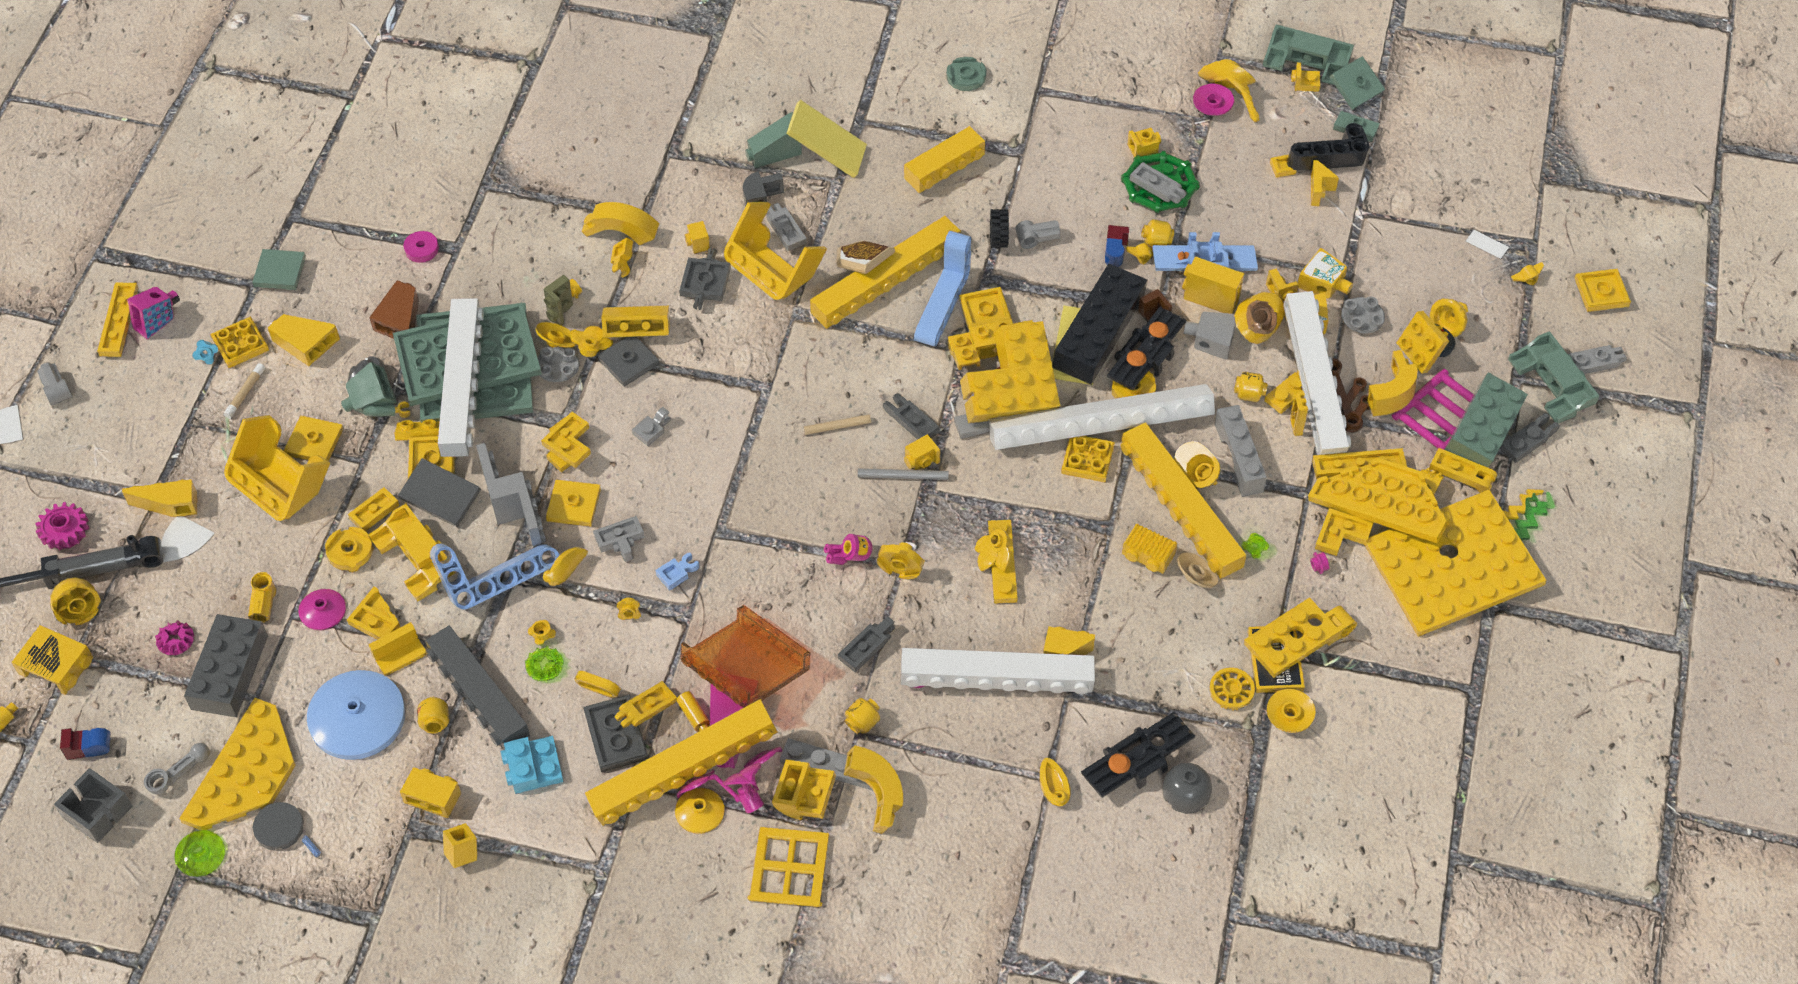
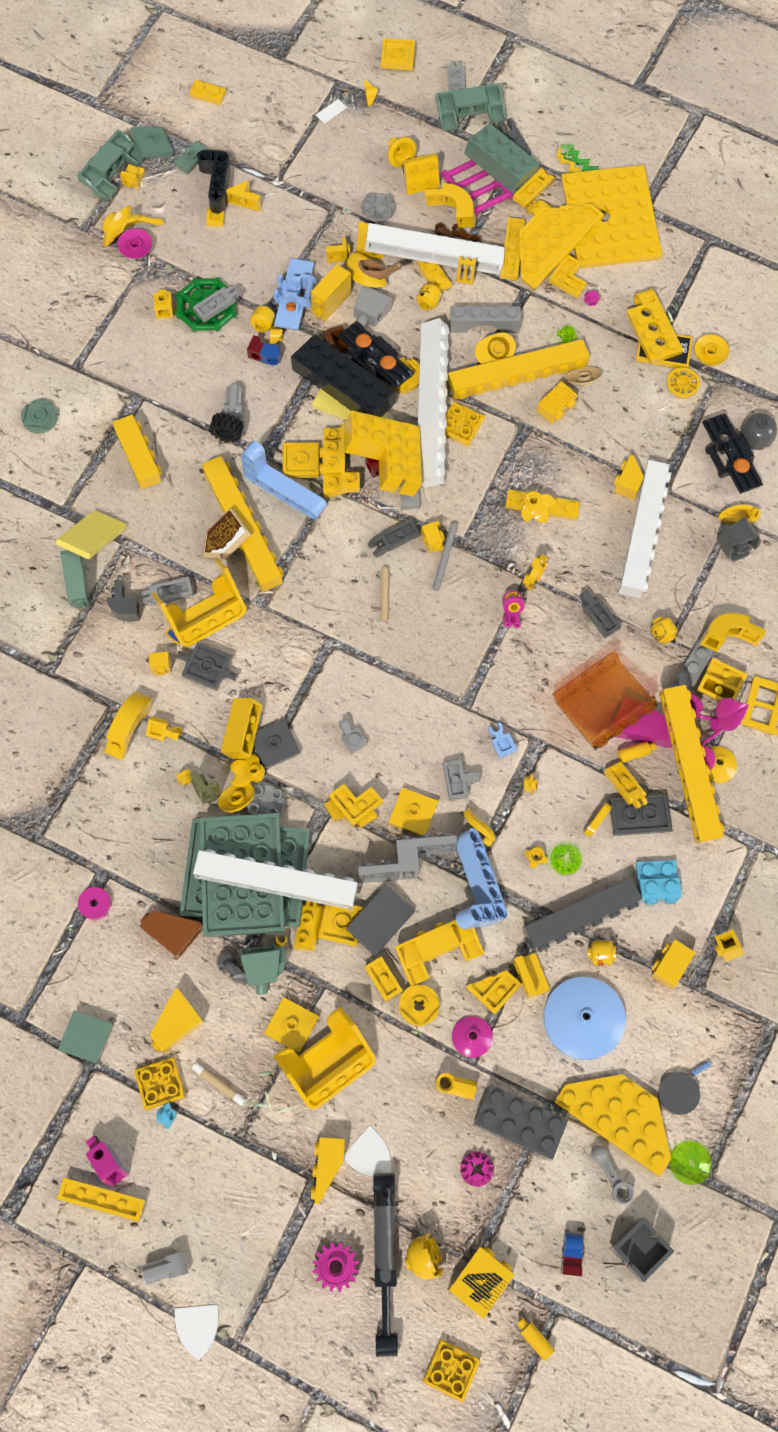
camera: 80 degrees left, 15 degrees up
yellow torso [1298,248,1353,299] -> none
none -> yellow plate [189,79,226,105]
none -> dark grey brick [717,518,761,561]

